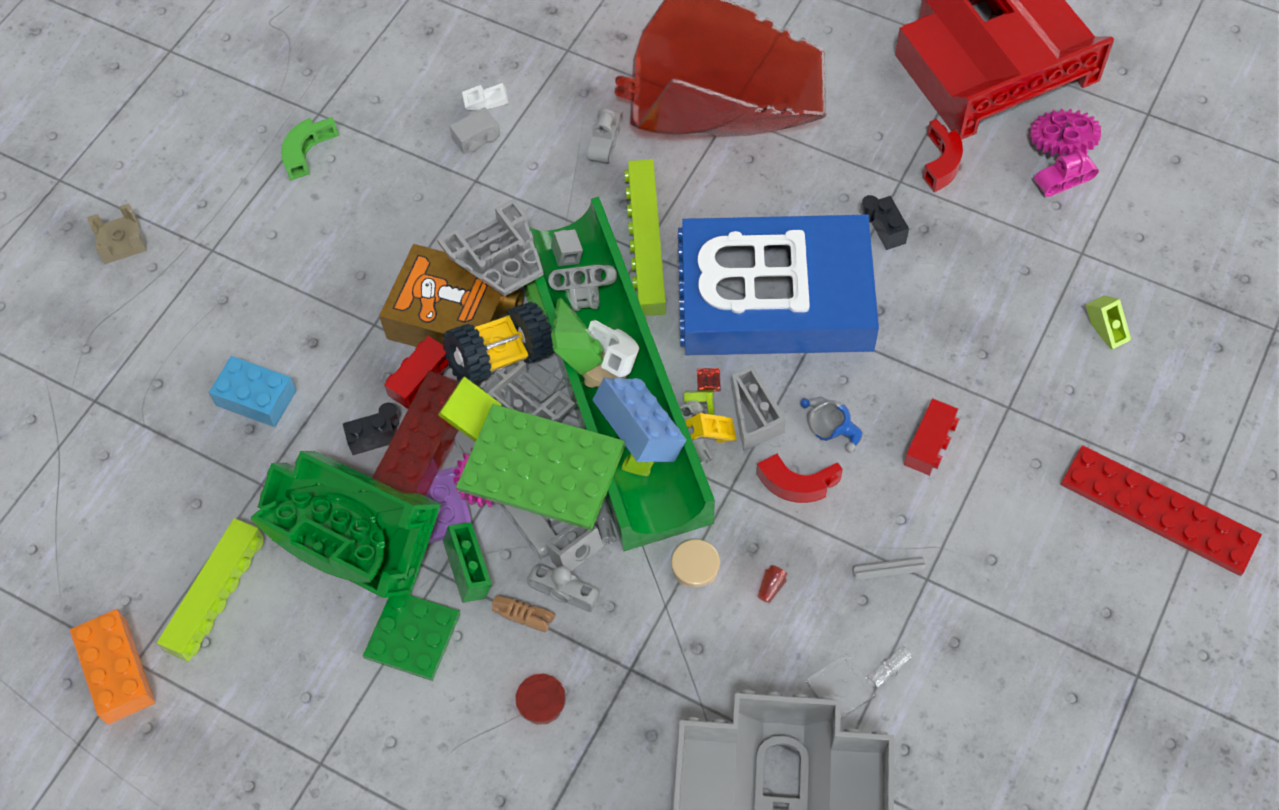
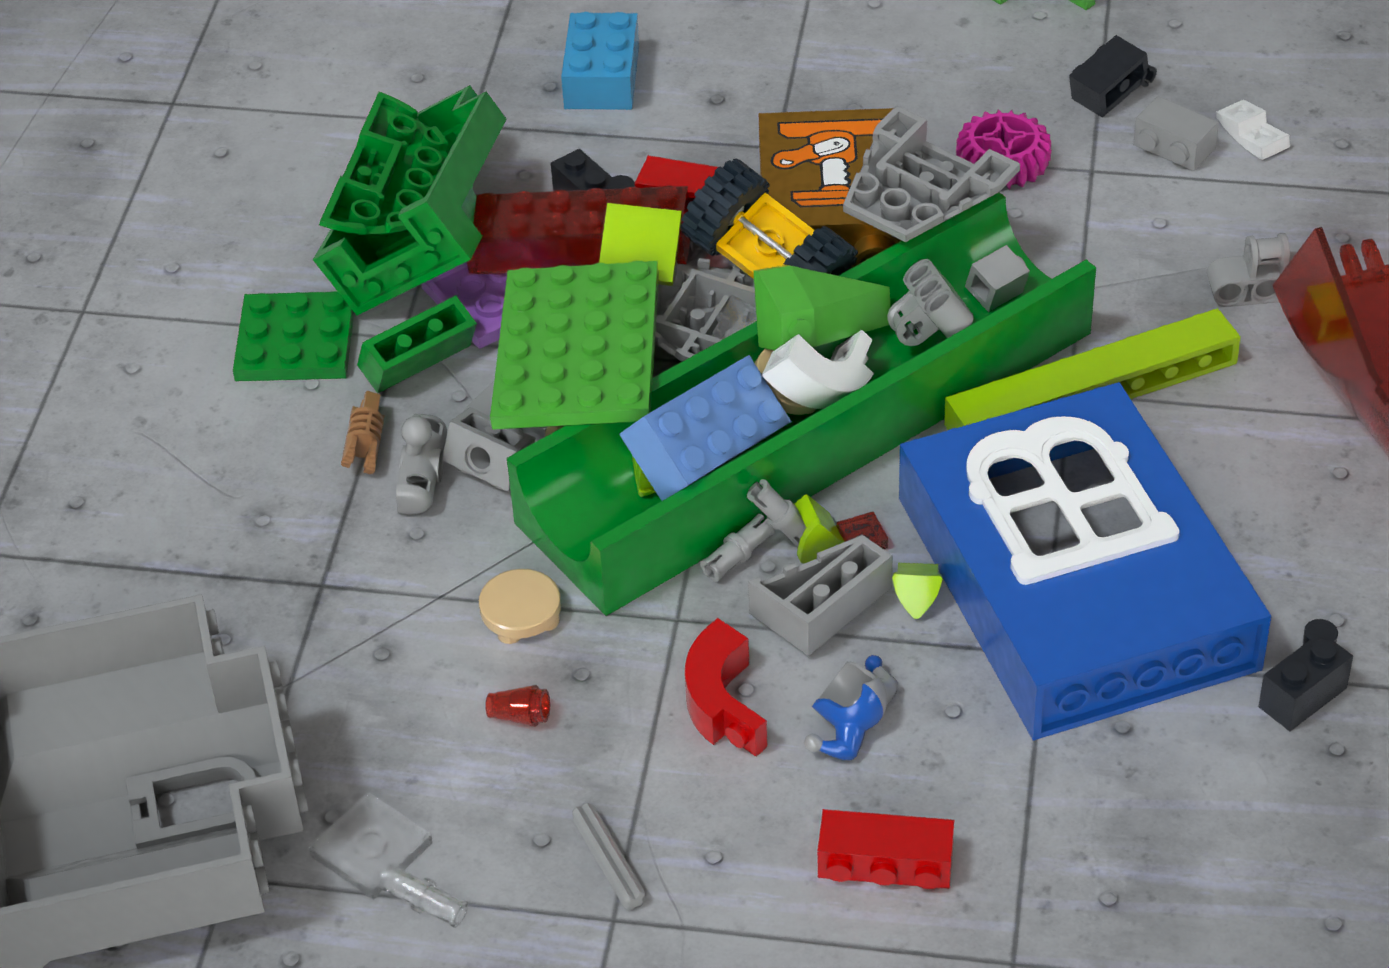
camera: 70 degrees right, 15 degrees down
orange brick [69,609,155,725] -> none
lime brick [157,518,264,662] -> none
clear red tile [515,674,566,725] -> none
yellow hinge [685,413,737,443] -> none
none -> lime tile [892,563,942,619]
none -> dark pink gear [956,109,1052,190]
none -> black hinge [1069,35,1157,118]

